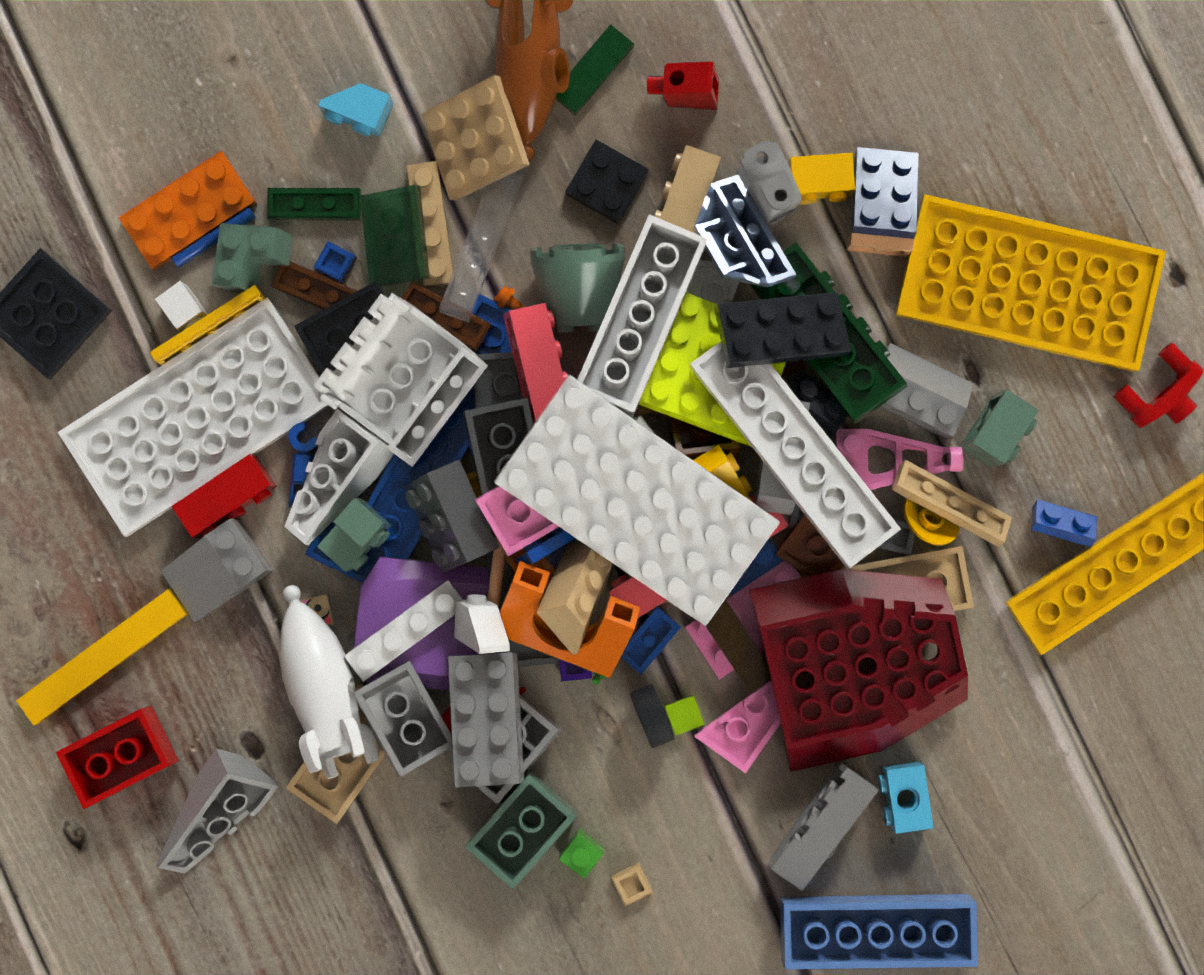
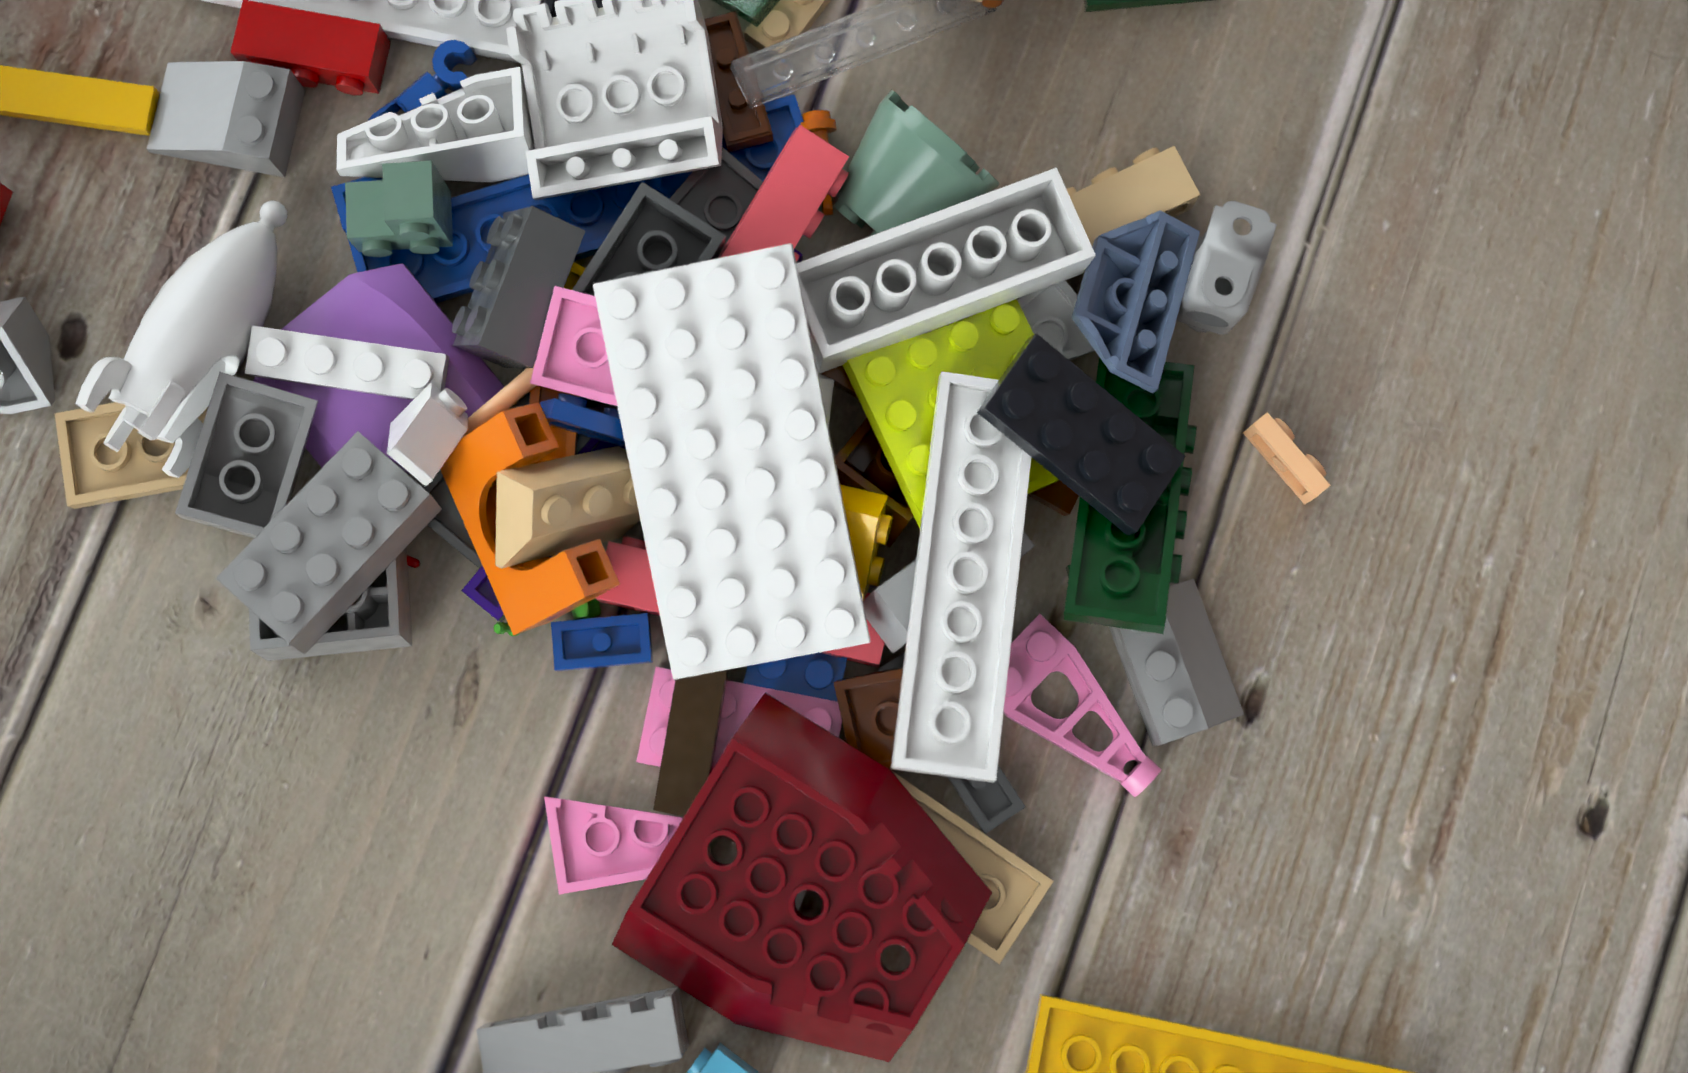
camera: 40 degrees right, 5 degrees down
tan tile [299,594,335,625] -> none
sand green brick [465,770,577,889] -> none
bright green brick [559,828,604,879] -> none
black plate [565,139,649,224] -> none
tan tile [611,862,653,906] -> none
black tyre [630,684,675,748] -> none
red torso [647,61,719,110] -> none
lime tile [664,695,705,736] -> none
yellow brick [788,153,855,205] -> none
black brick [789,371,848,438] -> none
plate [852,147,919,239] -> none
tan plate [891,460,1012,547] -> none
yellow plate [895,194,1166,372] -> none
yellow dish [904,498,960,546] -> none
sand green brick [959,390,1039,468] -> none
blue plate [1031,499,1097,547] -> none
red connector [1113,342,1204,428] -> none

